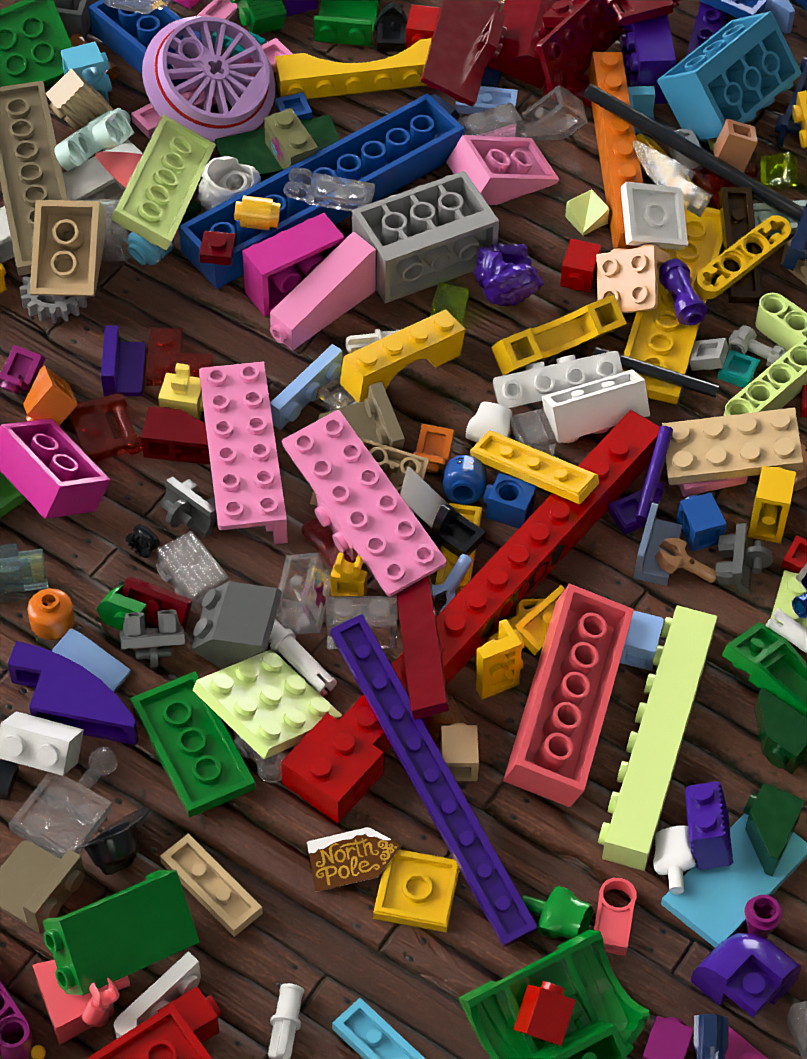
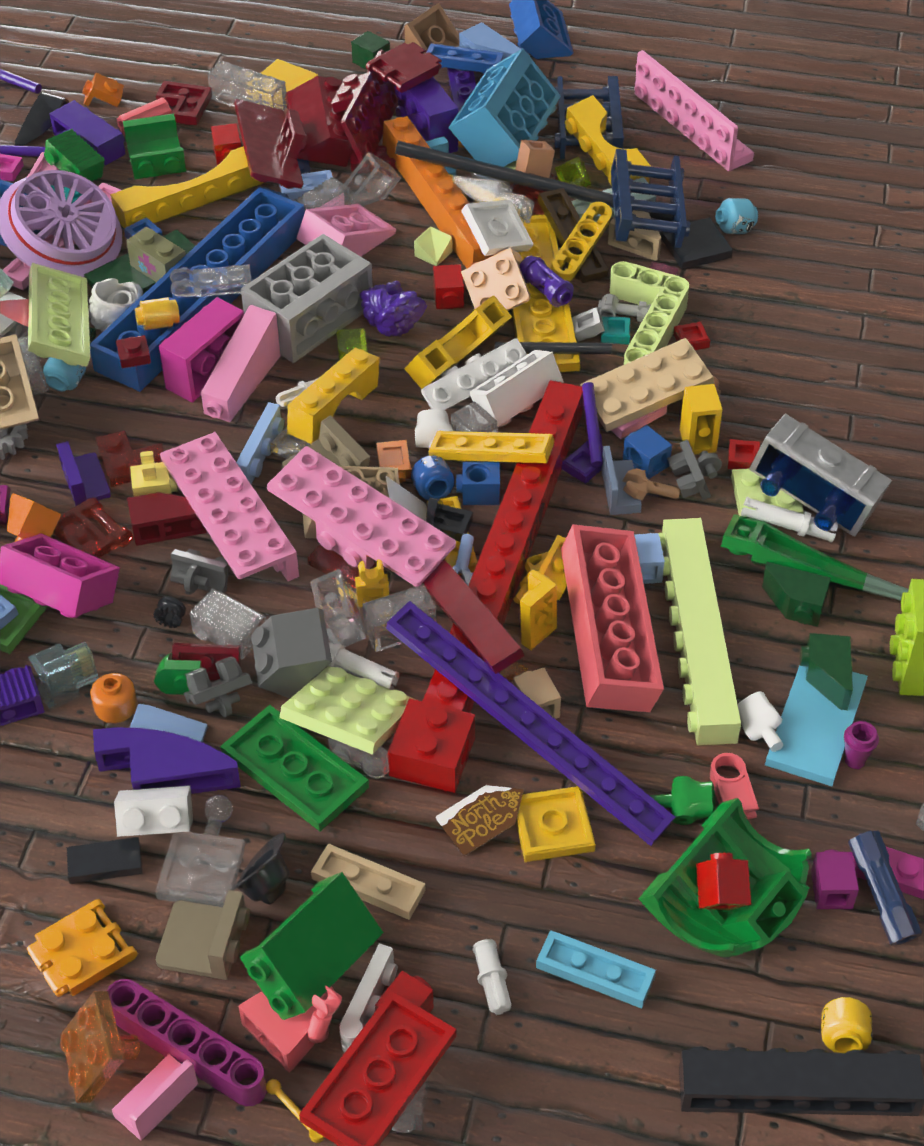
camera: 20 degrees left, 5 degrees down
black tile [375,2,408,52] -> none
dark purple brick [685,781,733,870] -> none
dark purple brick [690,933,801,1018] -> none

